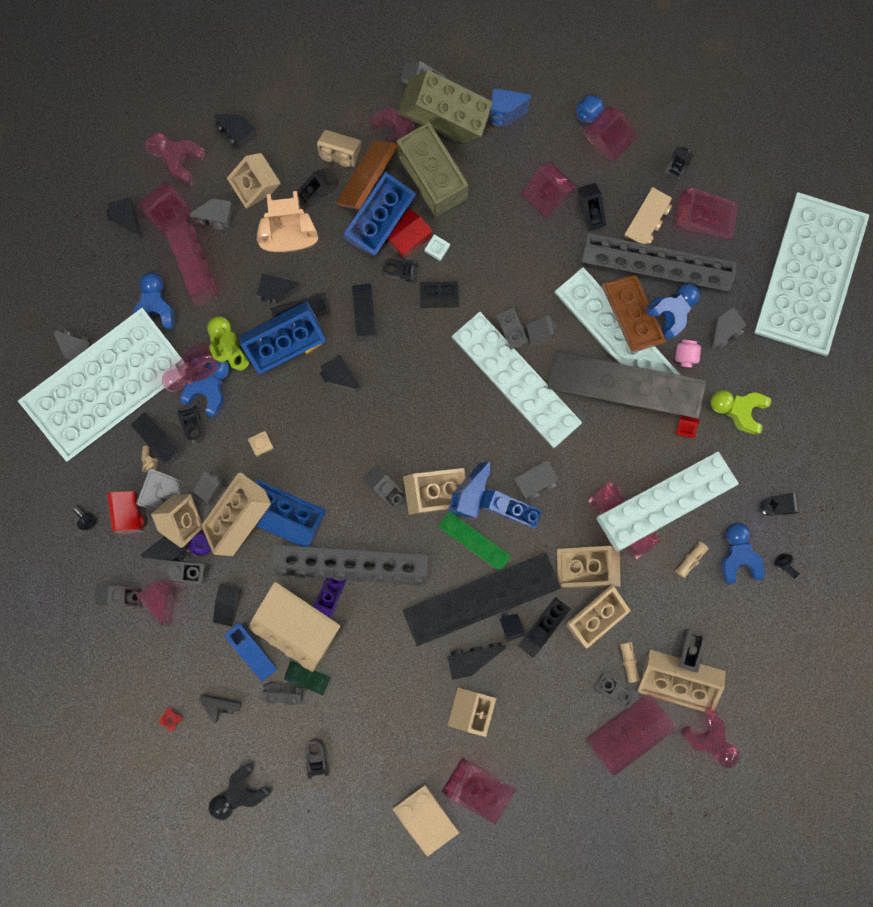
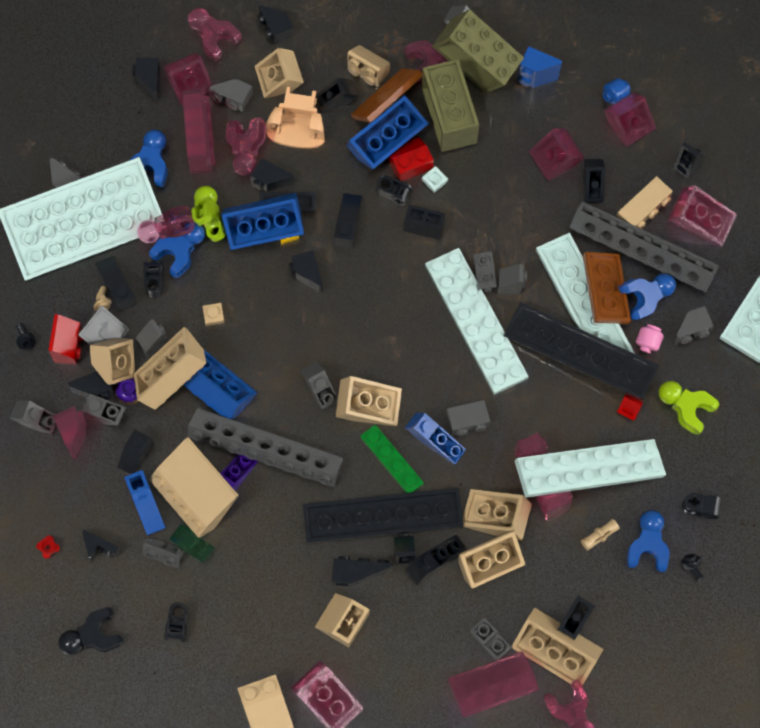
camera: 15 degrees right, 10 degrees down
slope [448,462,491,519] -> none
tan pin [620,642,640,683] -> none
none -> clear pink piece [226,117,266,175]

